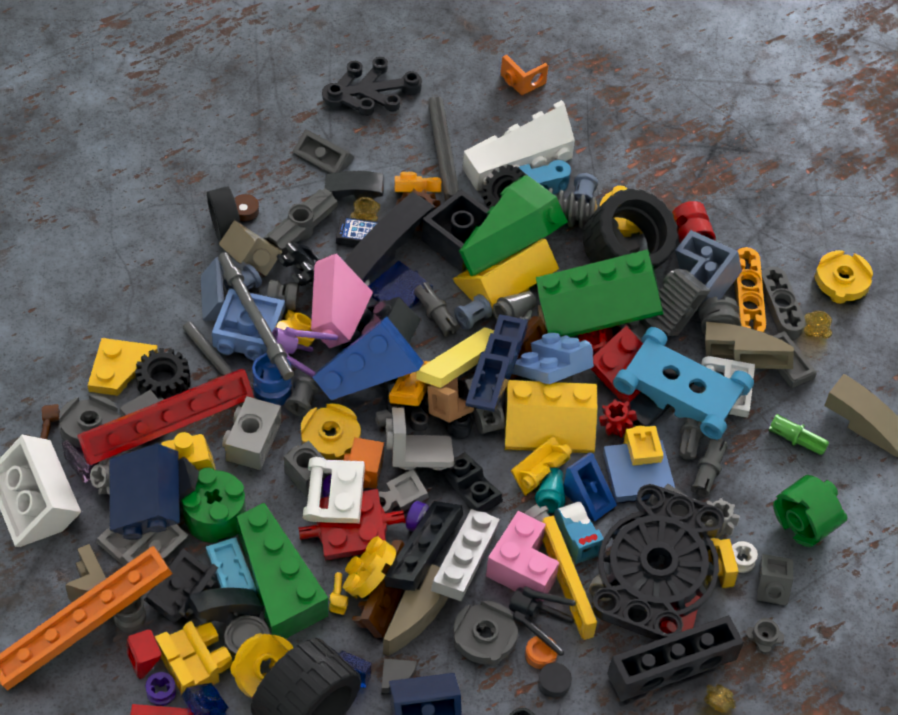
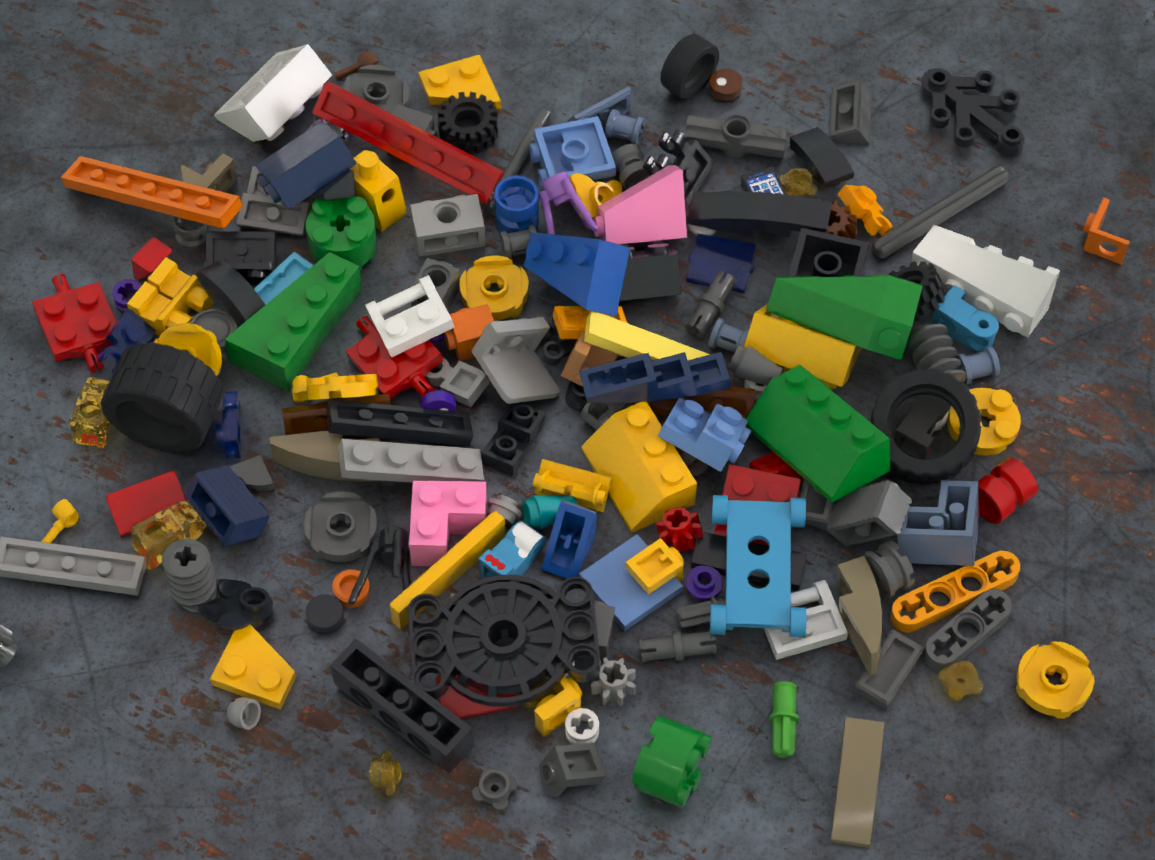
camera: 65 degrees right, 5 degrees up
dark grey bar [218,252,294,380] -> none
dark tan slope [219,220,282,276] -> none
none -> dark purple plate [685,565,723,602]

